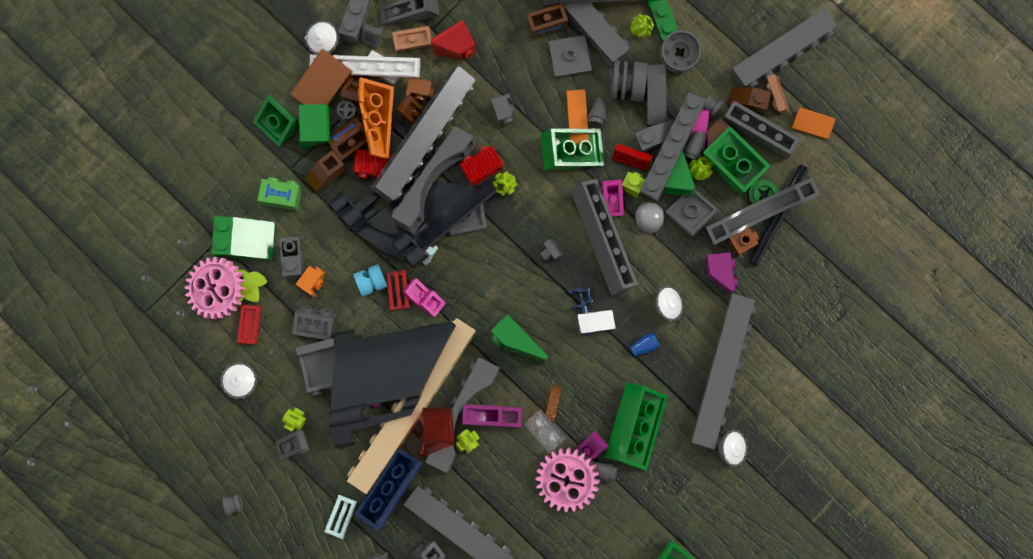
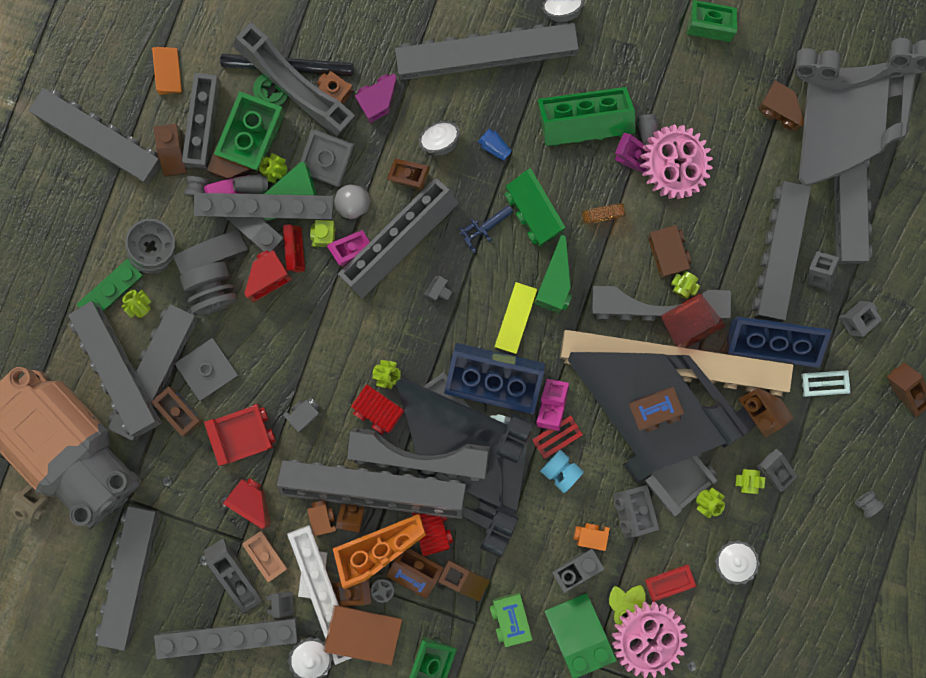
camera: 120 degrees left, 5 degrees up
green slope [299,104,330,149] -> none
magenta slope [462,404,522,428] -> none
clear bracket [524,409,566,454] -> none
green slope [540,128,604,171] -> none
orange tile [567,90,589,145] -> none
tile [575,310,616,335] -> none
dark grey cone [587,98,606,128] -> none
nougat plate [766,74,790,114] -> none
none -> red panel [204,404,276,466]
none -> red slope [244,250,292,303]
none -> reddish brown slope [387,158,430,192]
none -> dark blue slope [444,343,545,414]
none -> neon yellow tile [495,282,537,354]
none -> green slope [504,168,566,248]
none -> reddish brown brick [629,386,684,433]
none -> reddish brown brick [647,225,691,279]
none -> lime gear [696,488,725,518]
none -> reddish brown slope [739,388,794,437]

